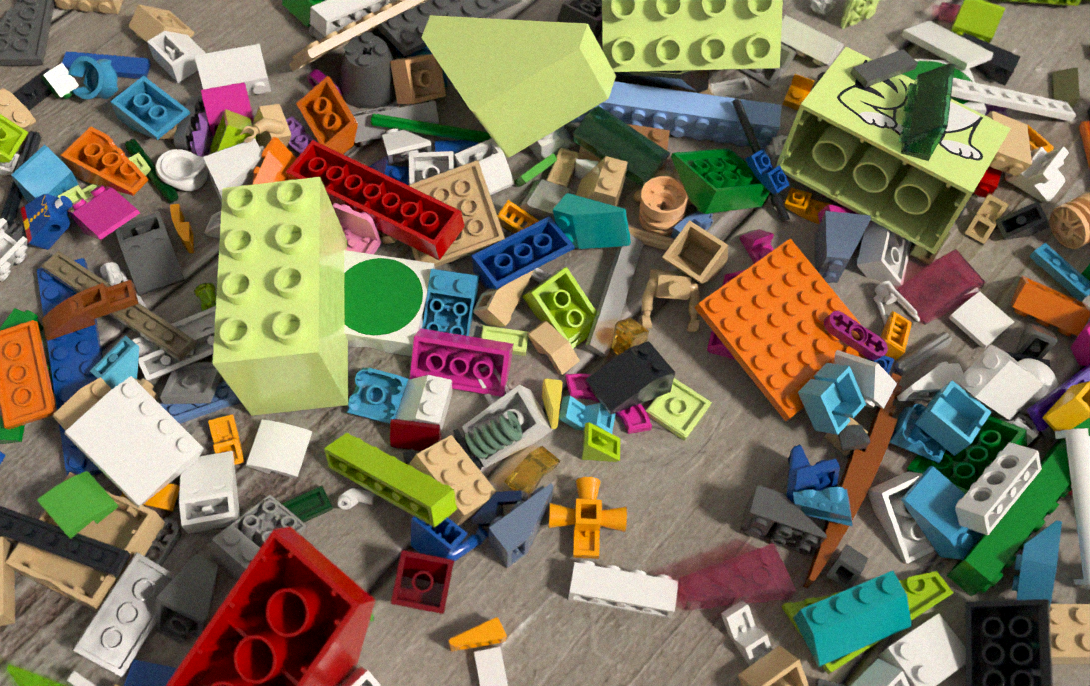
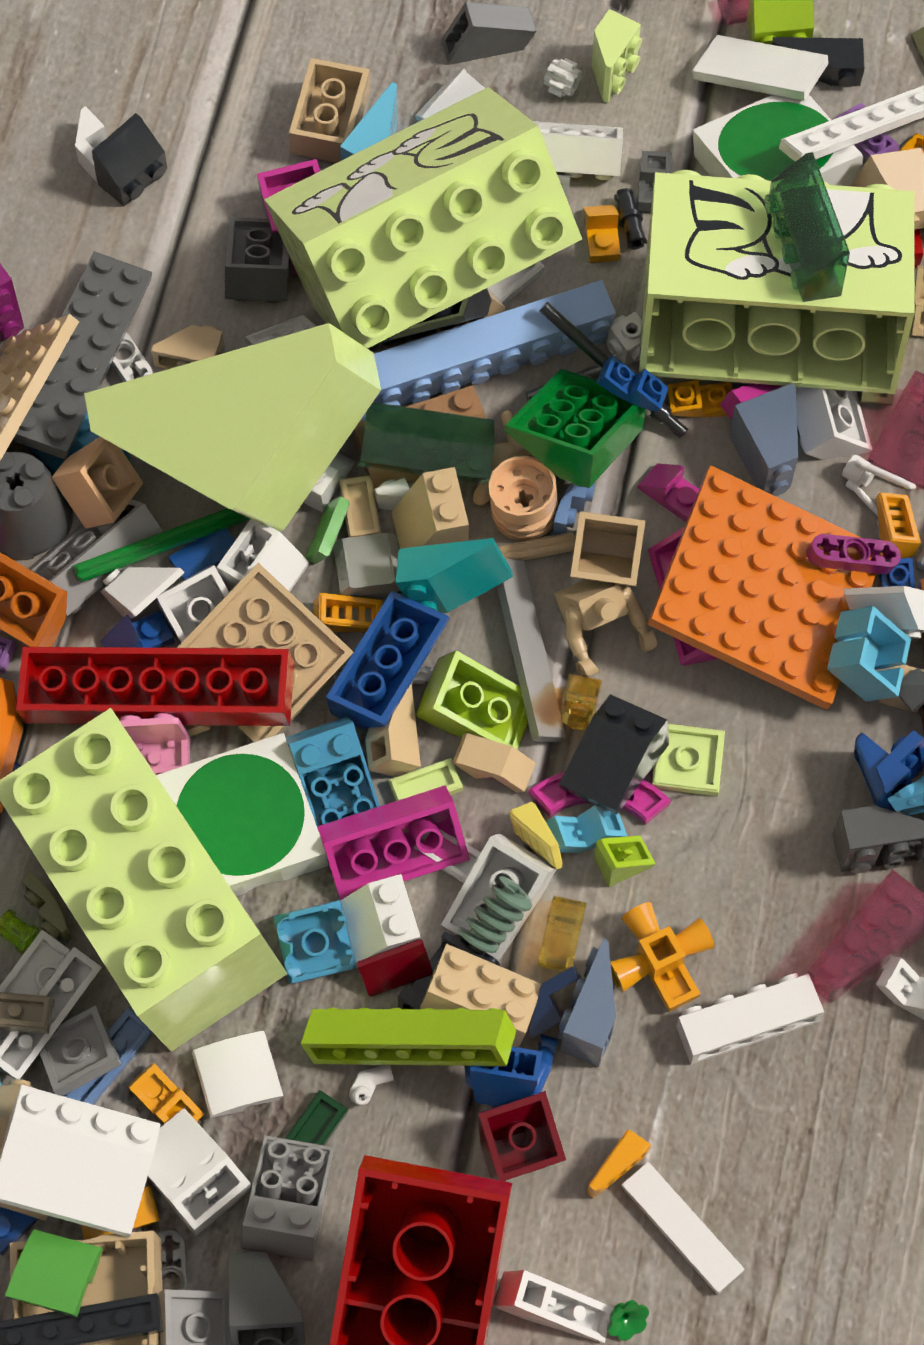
camera: 25 degrees left, 5 degrees up
dark grey tile [851,49,918,88] -> none

